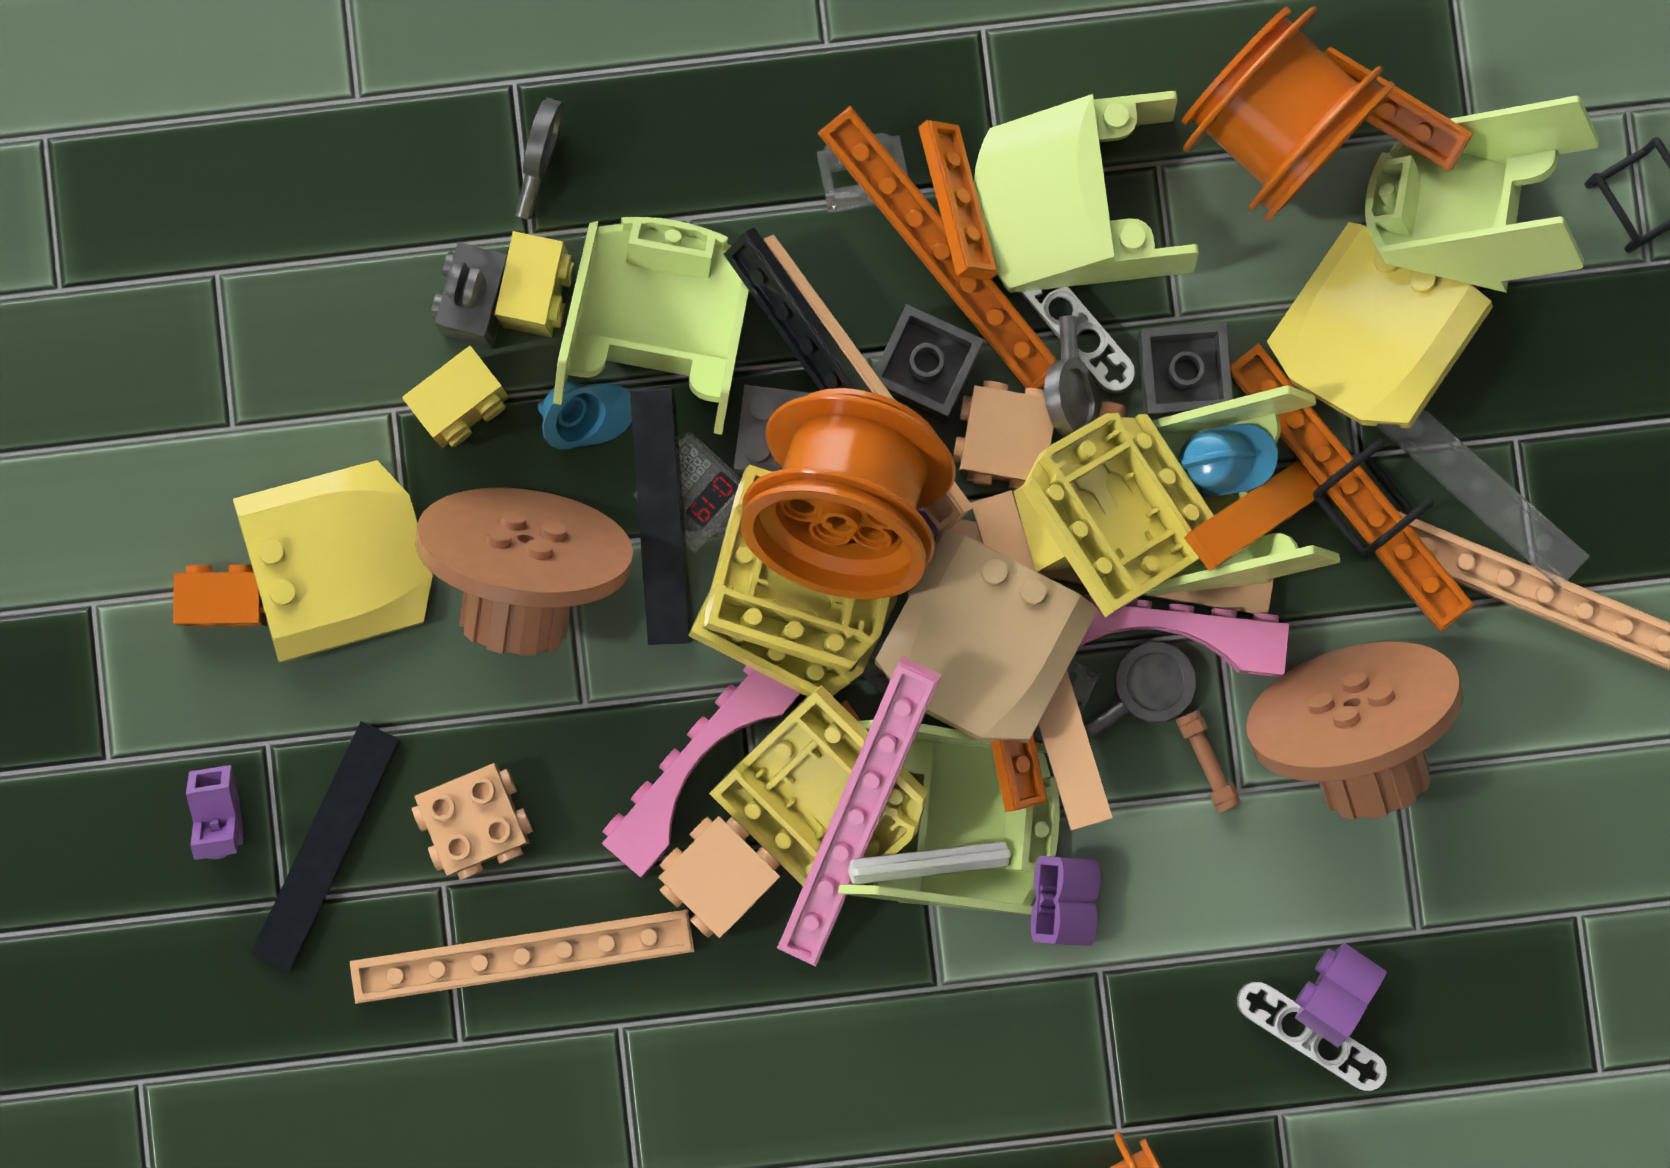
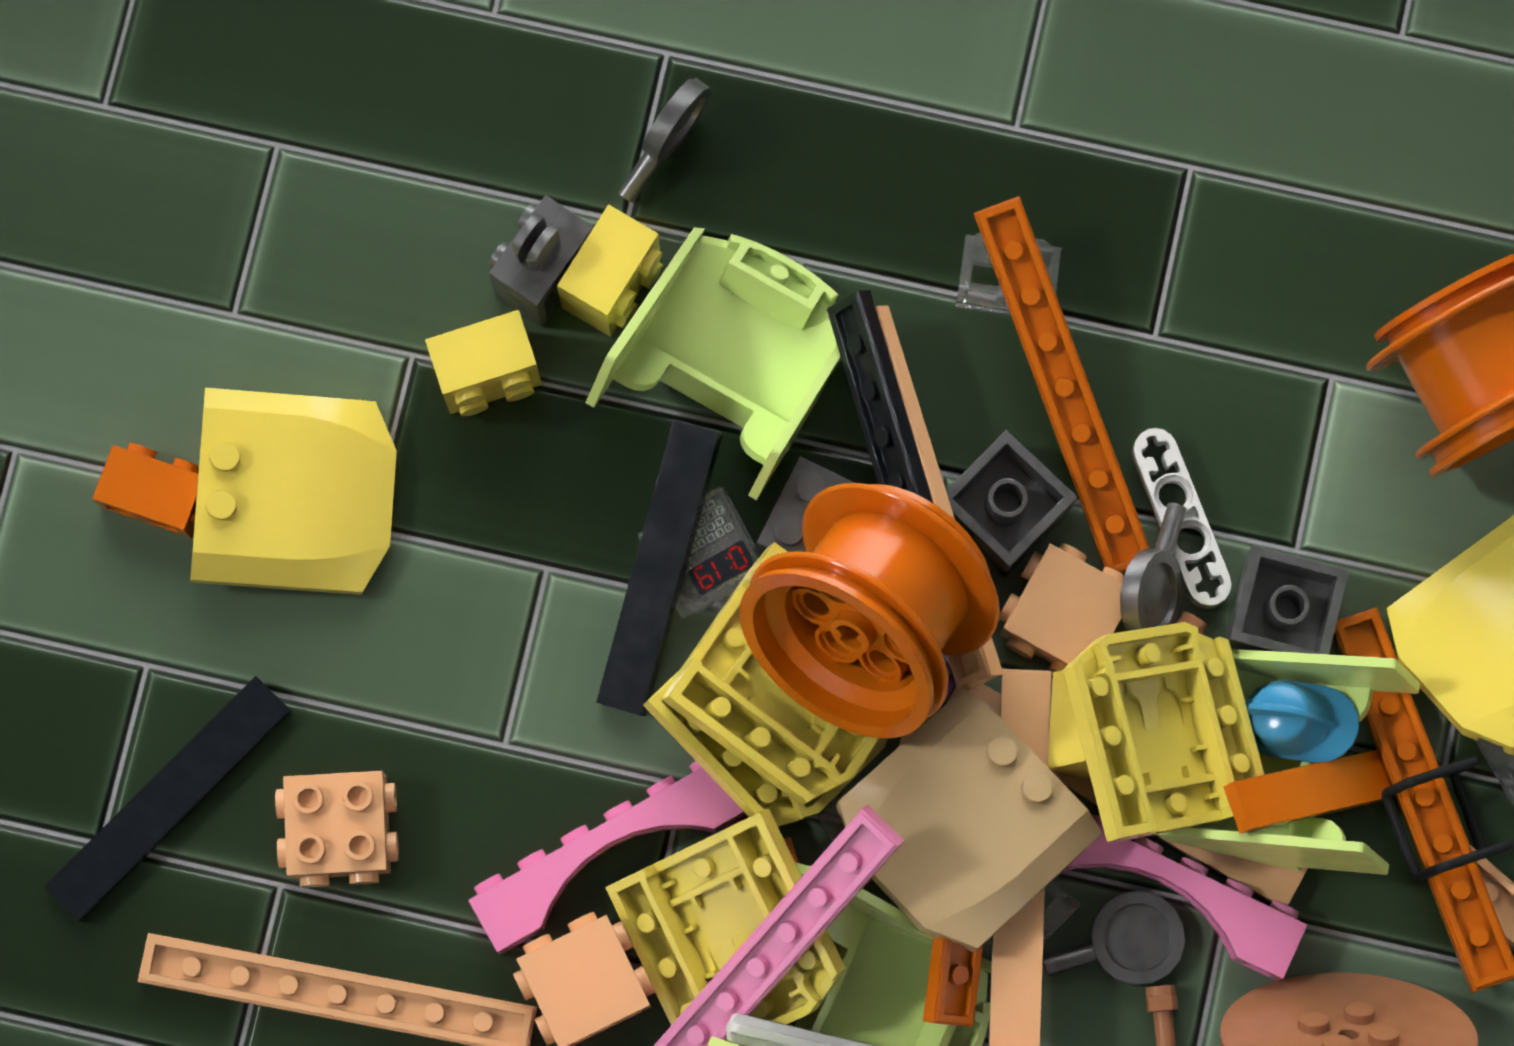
camera: 15 degrees right, 5 degrees down
medium lavender brick [186,765,243,860] -> none
nougat piece [415,488,633,656] -> none
dark azure piece [538,382,632,449] -> none
orange tile [918,120,998,281] -> none
yellowish green windscreen [974,91,1199,293] -> none

